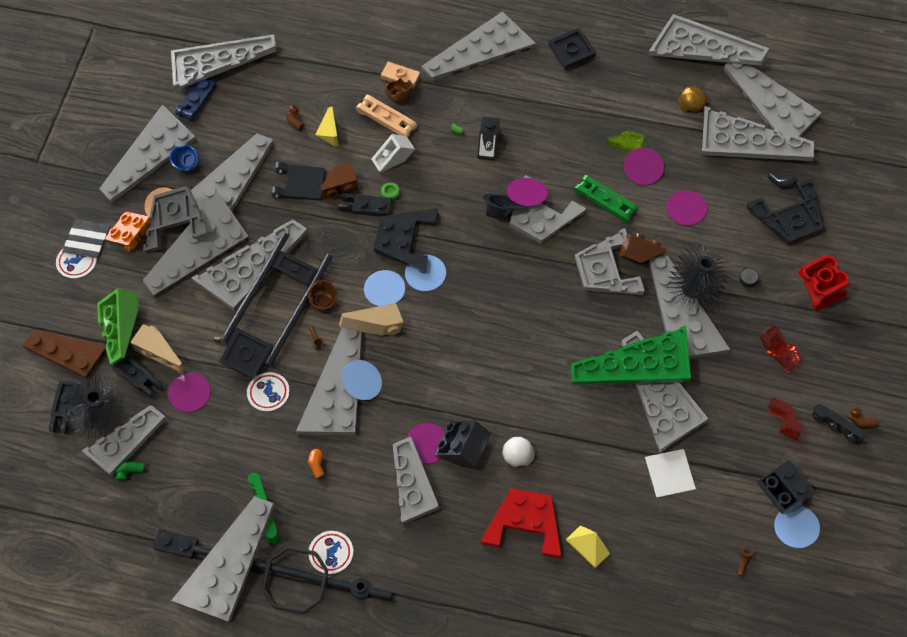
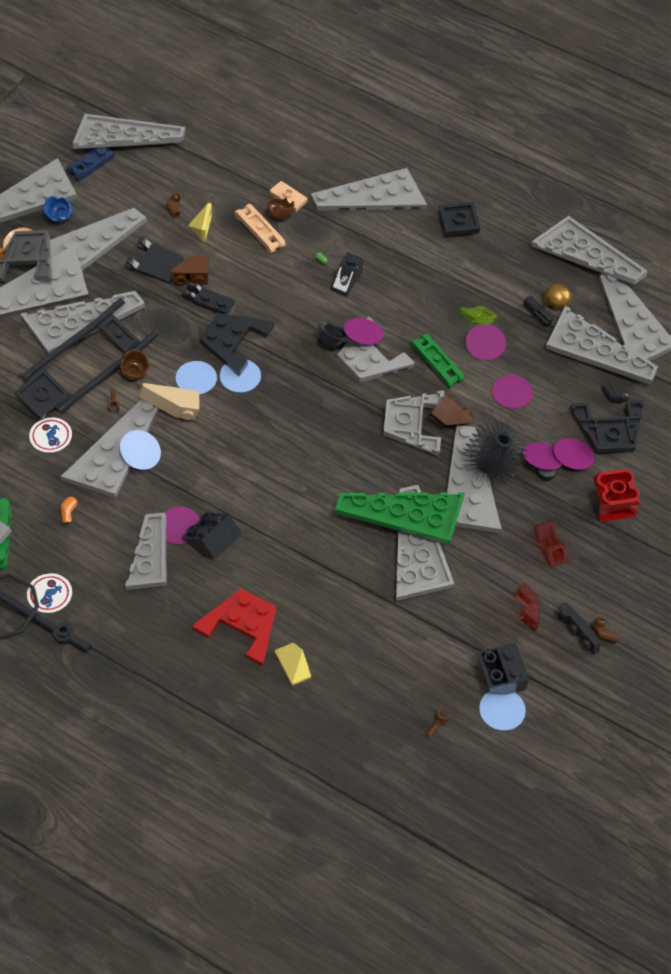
camera: 10 degrees right, 5 degrees down
white slope [371,134,415,172] -> none
bright green tile [381,183,400,201] -> none
white hair [502,437,535,467] -> none
white sticker [645,449,696,497] -> none
none -> black axle [523,296,554,325]
none -> magenta sticker [523,443,563,470]
none -> magenta sticker [554,438,594,470]

